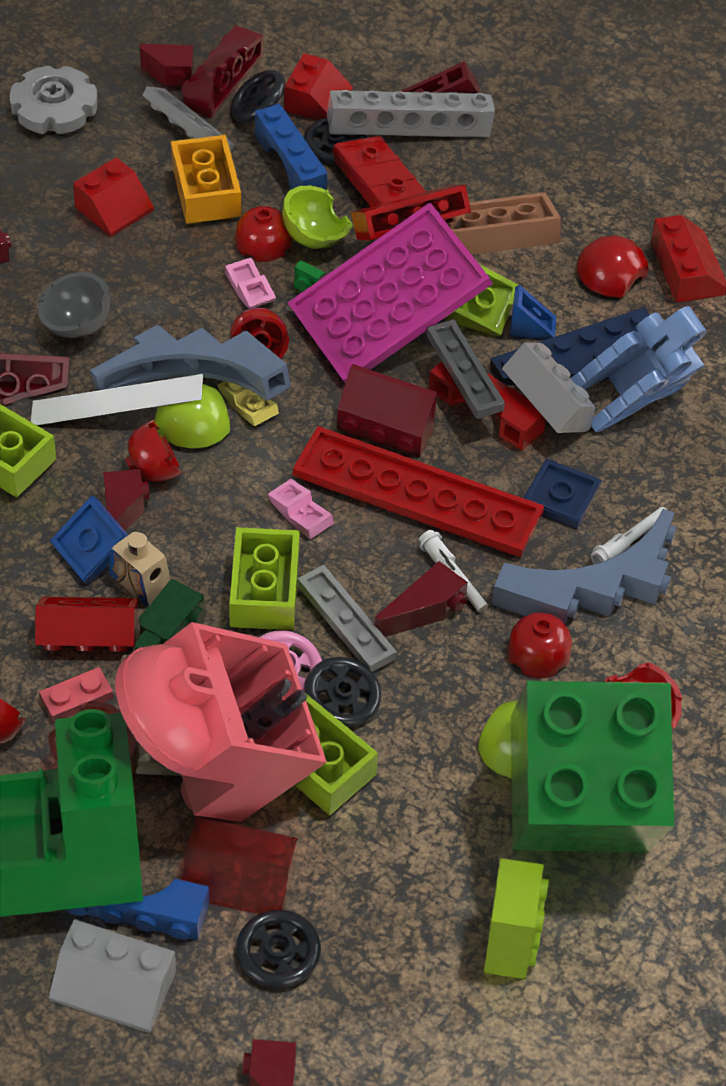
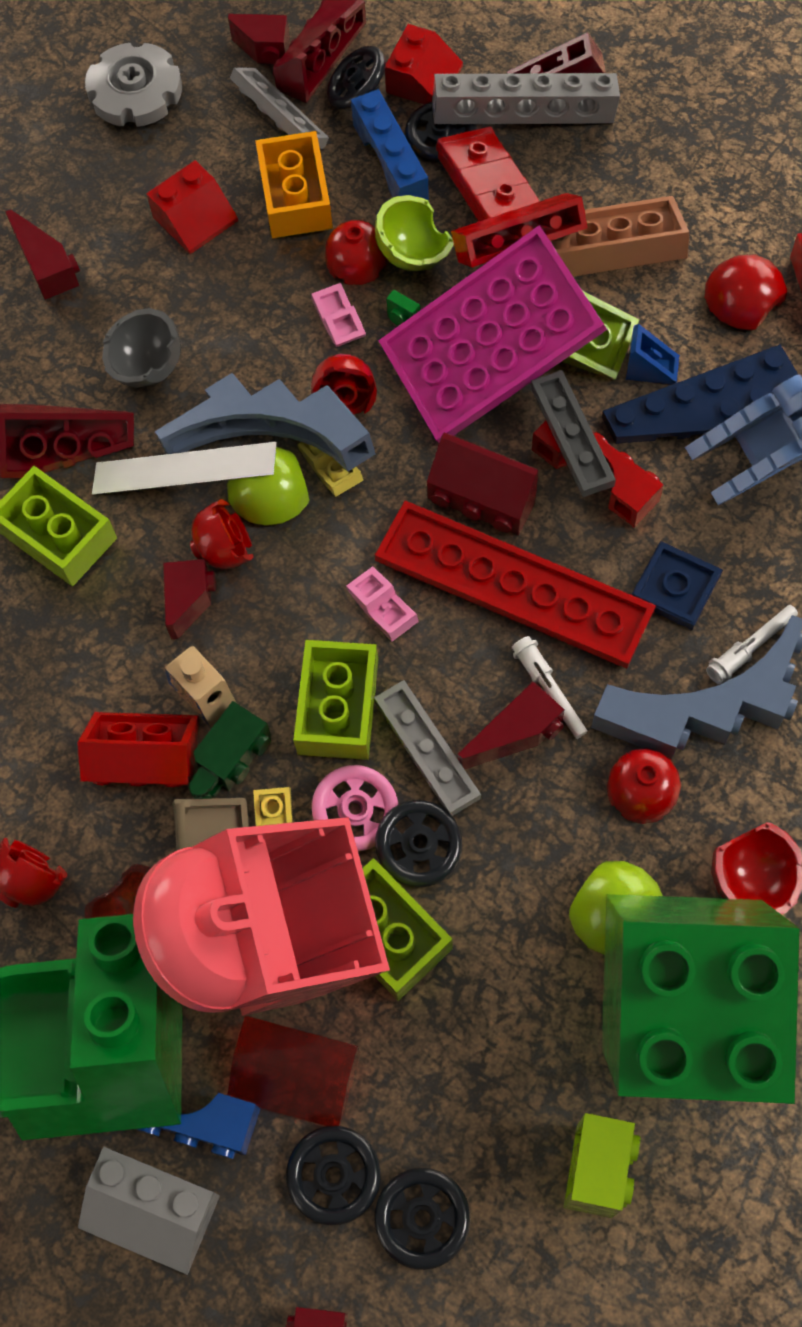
camera: 10 degrees right, 15 degrees up
coral plate [39,667,114,723] -> none
blue tile [50,495,128,585] -> none
black hinge [241,677,308,740] -> none
light grey slope [502,343,595,433] -> none
none -> black plate [374,1168,471,1270]

